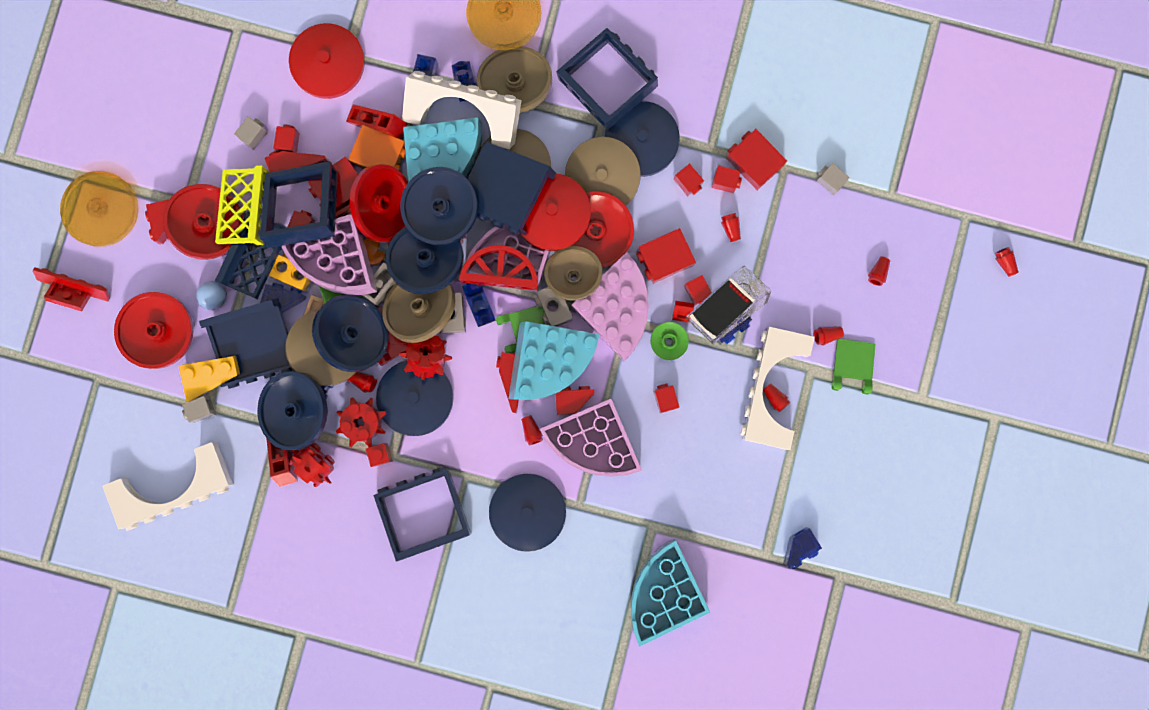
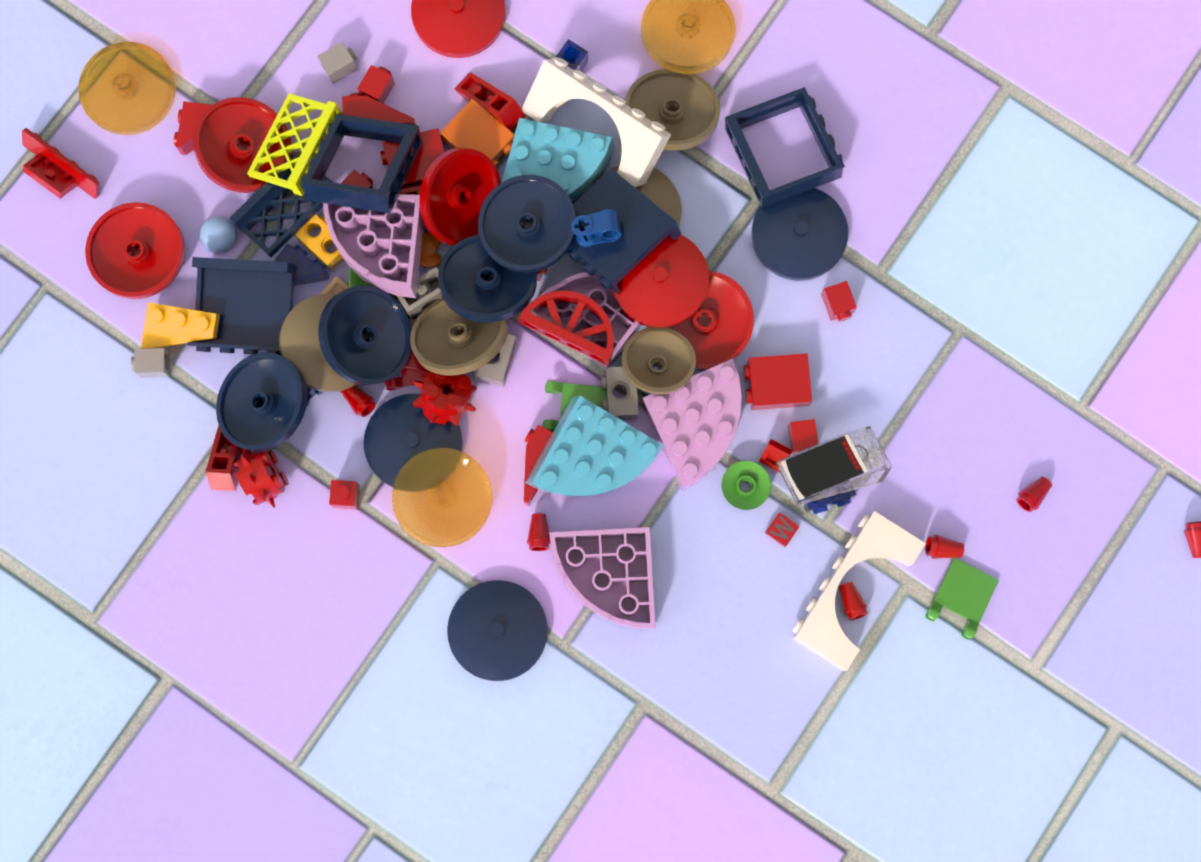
camera: 20 degrees right, 5 degrees down
white arch [103,442,234,531] -> none
red brick [336,397,386,447] -> none
dark blue window [373,467,471,562] -> none
clear blue slope [451,61,475,102] -> none
clear blue slope [462,283,496,327] -> none
red slope [556,386,595,415] -> none
dark tan dish [565,137,641,206] -> none
medium azure brick [630,539,710,647] -> none
red brick [653,383,680,413] -> none
red brick [711,166,742,193] -> none
red cone [721,213,741,242] -> none
red brick [726,129,787,191] -> none
clear blue slope [783,527,822,569] -> none
light grey brick [817,163,850,196] -> none
none -> clear yellow dish [392,447,492,547]
none -> blue piece [571,209,621,247]
none -> red tile [765,512,800,547]

